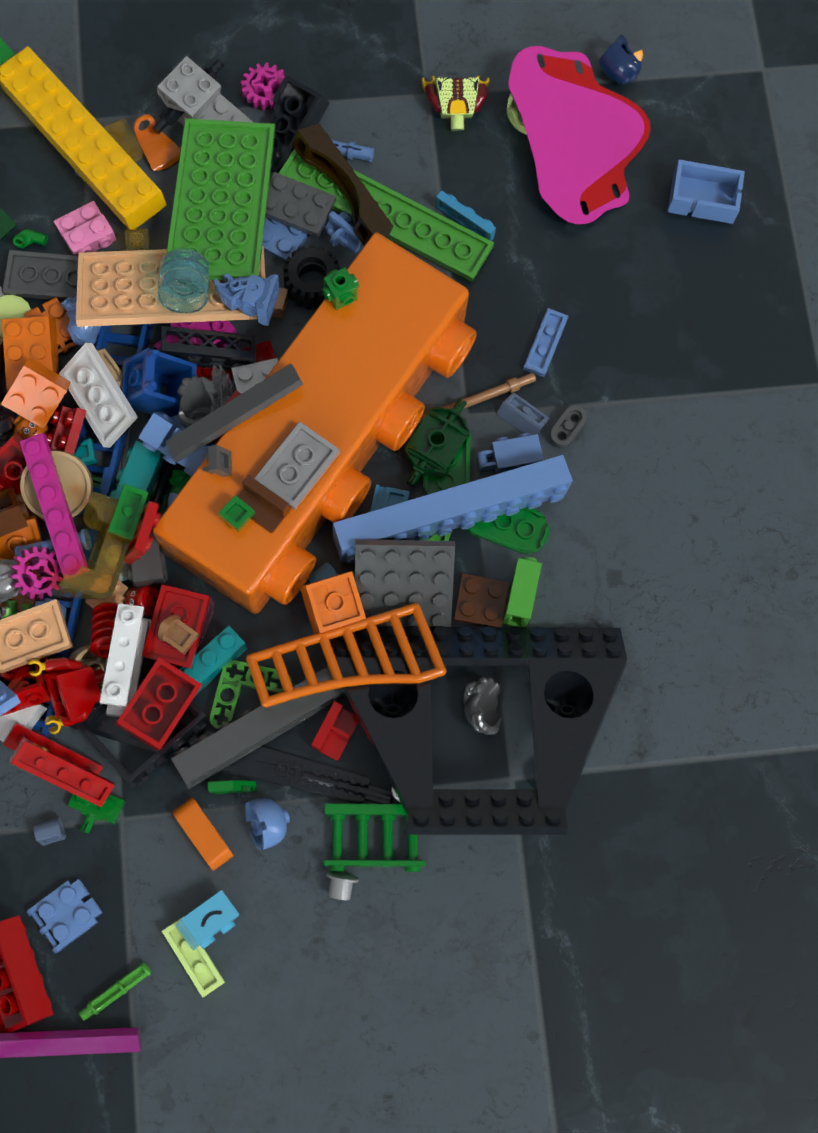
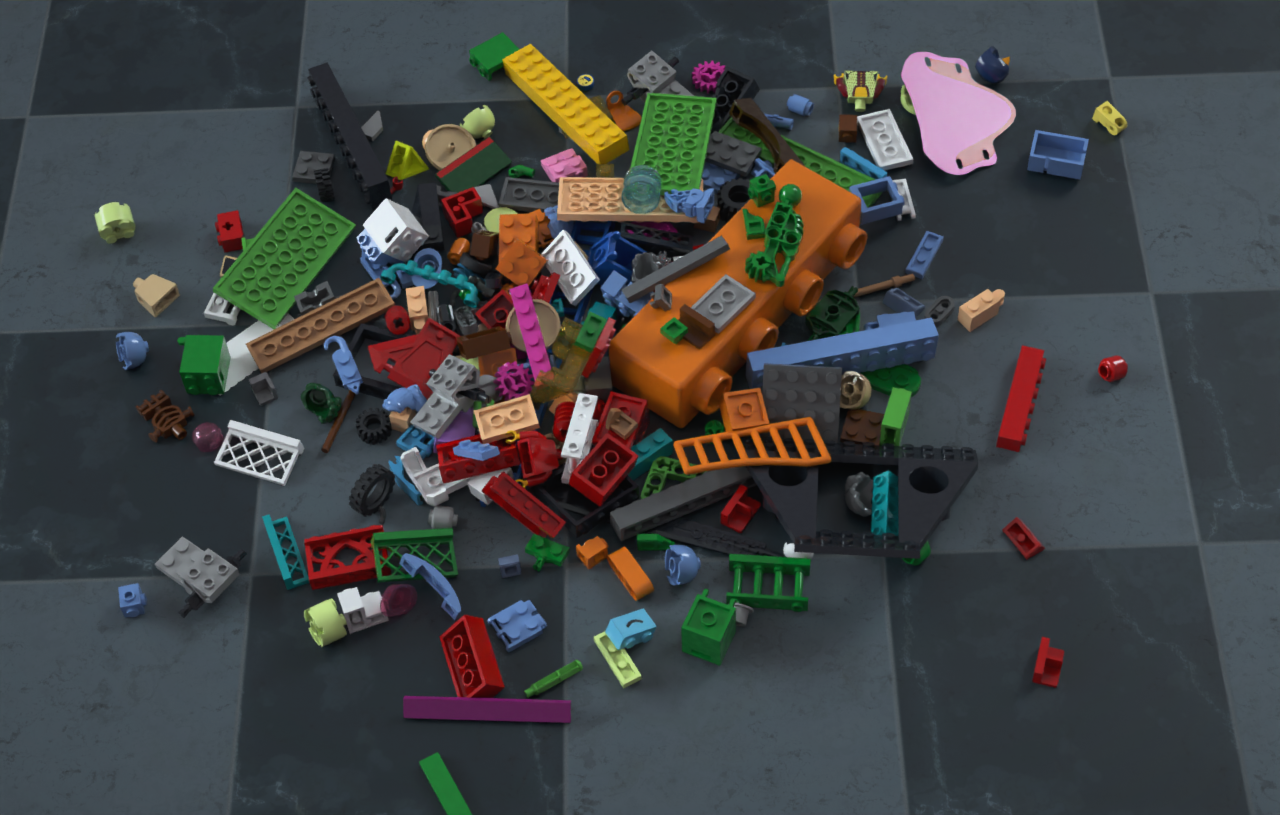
camera: 15 degrees right, 20 degrees down
none -> orange brick [576,536,608,569]
none -> tile [577,74,594,91]
none -> green container [681,589,736,666]
none -> green wheel [705,420,724,444]
none -> green tile [743,209,765,240]
none -> green arm [745,184,804,287]
none -> medium blue brick [787,94,814,116]
none -> reddish brown brick [839,115,857,143]
none -> tan cylinder [840,371,872,410]
none -> medium blue window [849,176,905,225]
none -> white plate [857,109,913,171]
none -> teal brick [871,470,898,536]
none -> white hinge [891,179,916,221]
none -> light nougat brick [958,289,1005,332]
none -> red brick [996,345,1047,452]
none -> red slope [1002,517,1045,559]
none -> red panel [1032,637,1064,688]
none -> light yellow leg [1092,101,1127,135]
none -> red head [1098,355,1128,382]

